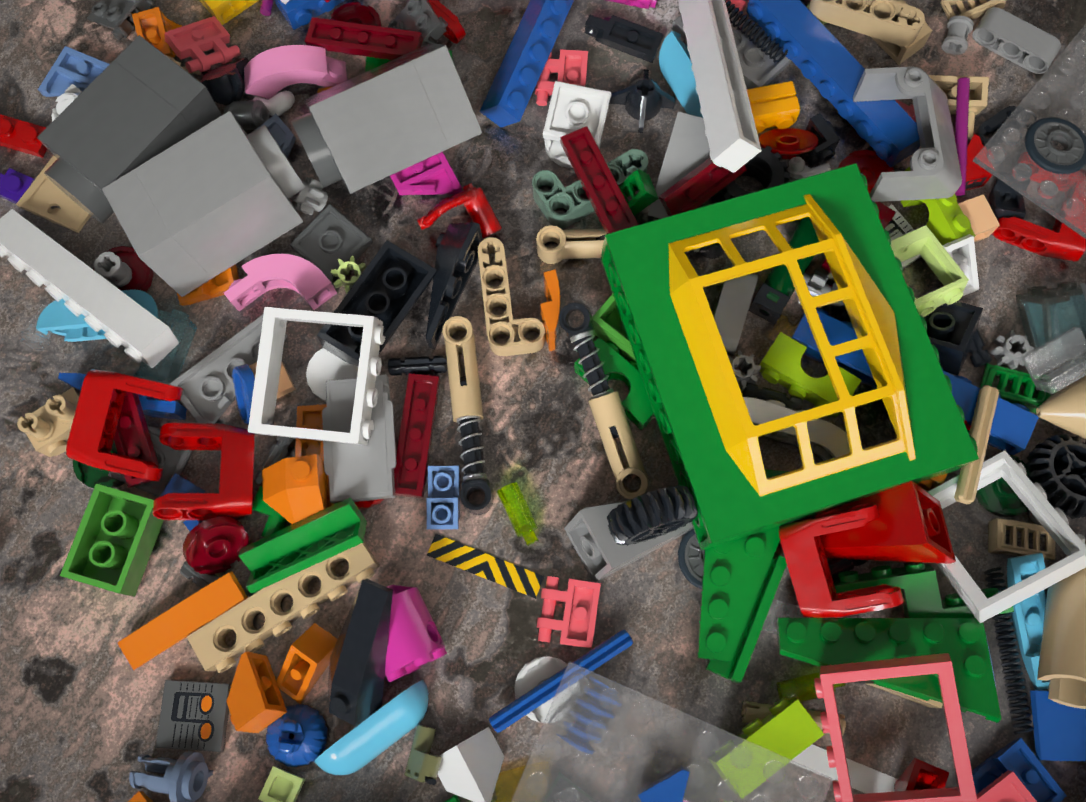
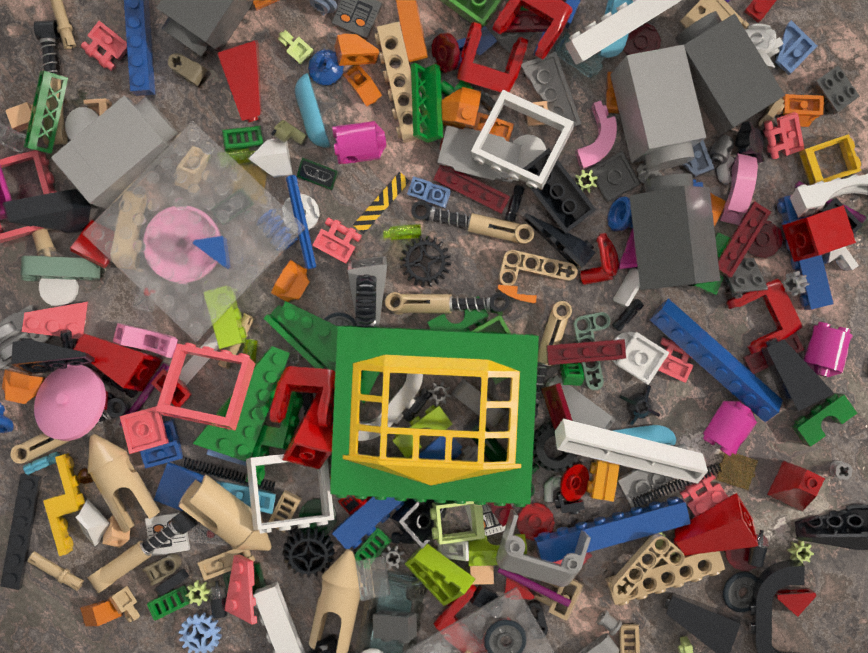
camera: 105 degrees right, 15 degrees up
light grey bush [94,252,132,287] -> none
blue tile [232,364,255,425] -> none
black wedge [328,579,393,726] -> none
black hinge [585,14,664,63] -> none
tan axle [954,385,999,504] -> none
none -> orange slope [271,260,310,302]
none -> slope [296,157,339,190]
none -> black gear [399,236,451,287]
none -> lime wedge [405,544,476,606]
none -> blue hair [607,196,633,232]
none -> black axle [612,299,644,331]
none -> white slope [613,268,640,307]

